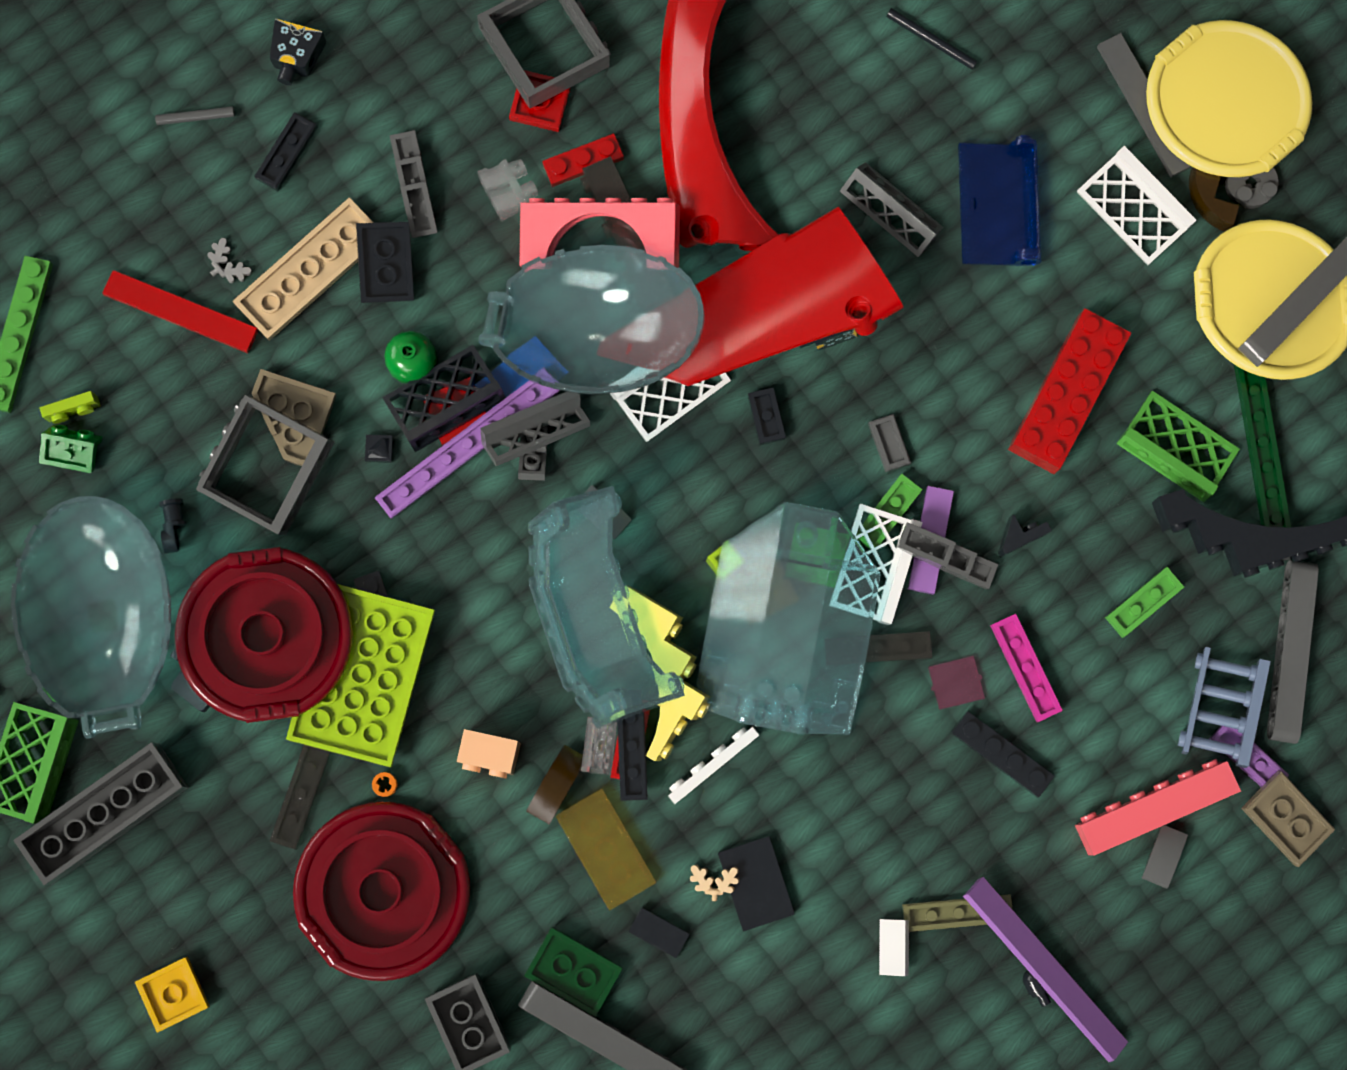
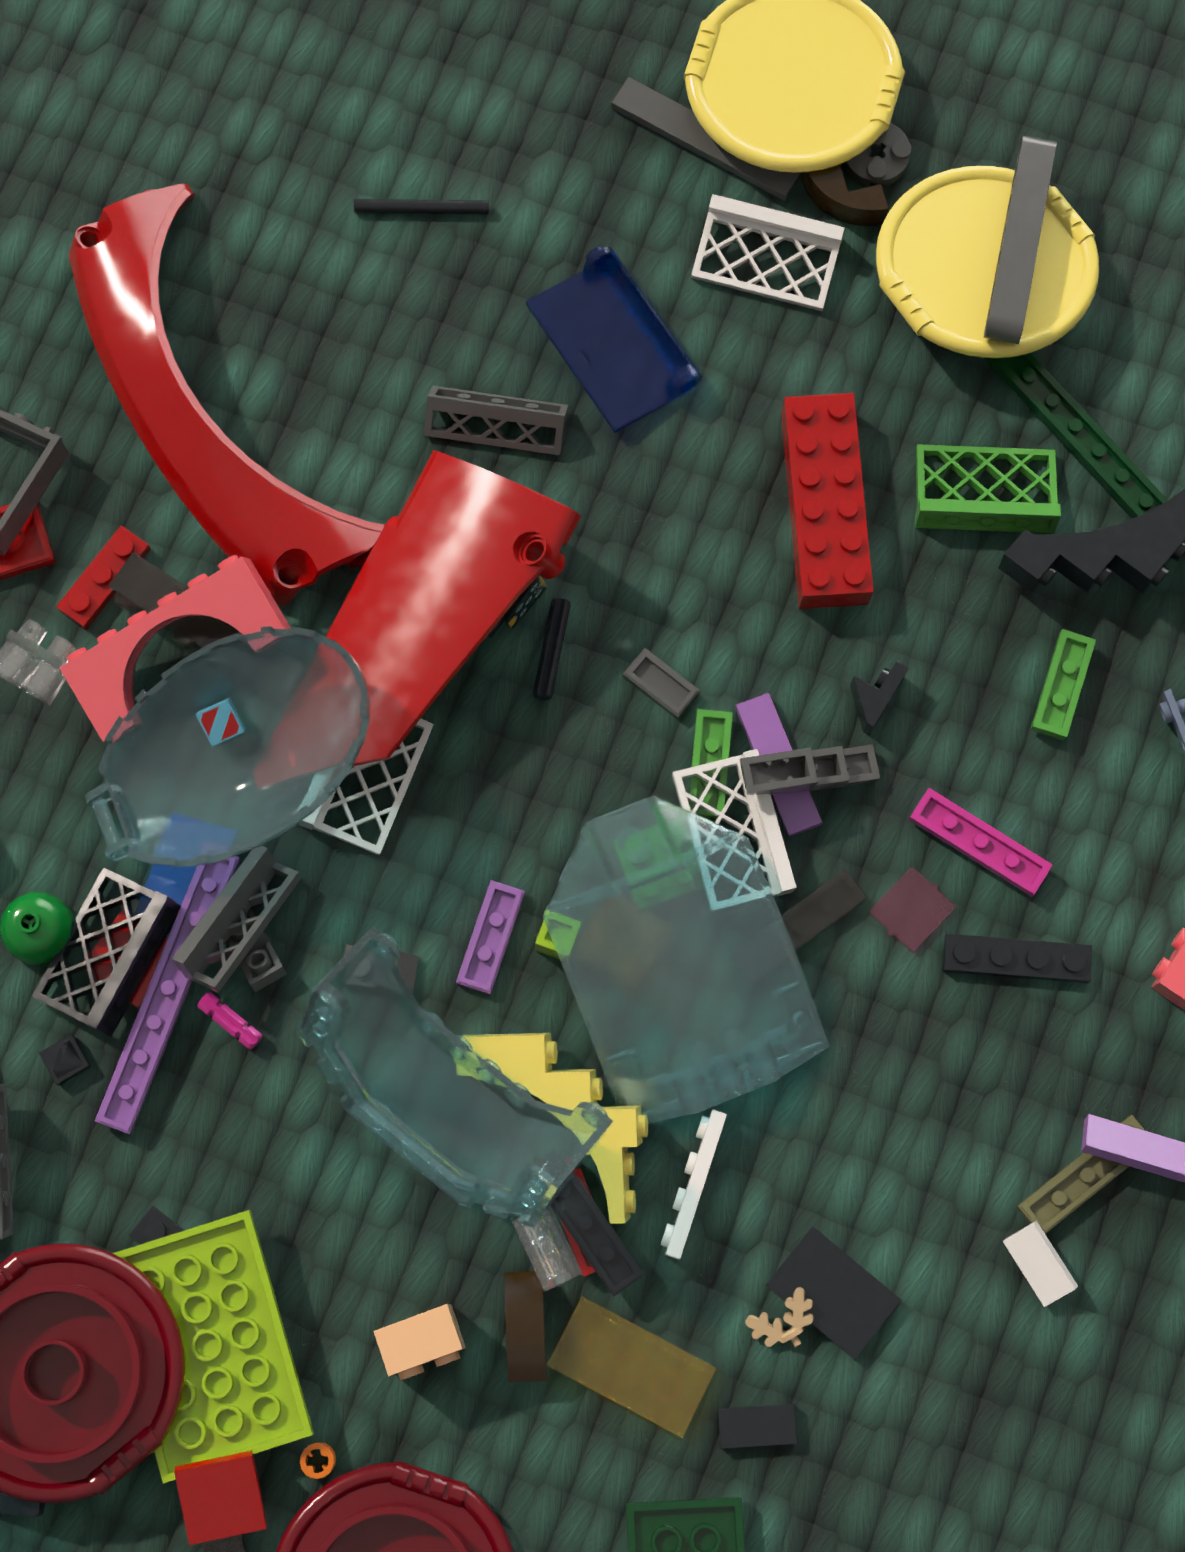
camera: 25 degrees left, 5 degrees down
black plate [747,388,786,445] -> none
none -> red tile [174,1450,267,1545]
none -> medium azure tile [196,697,246,746]
none -> dark pink axle [198,992,262,1050]
none -> medium lavender tile [456,880,525,996]
none -> black axle [533,598,570,700]

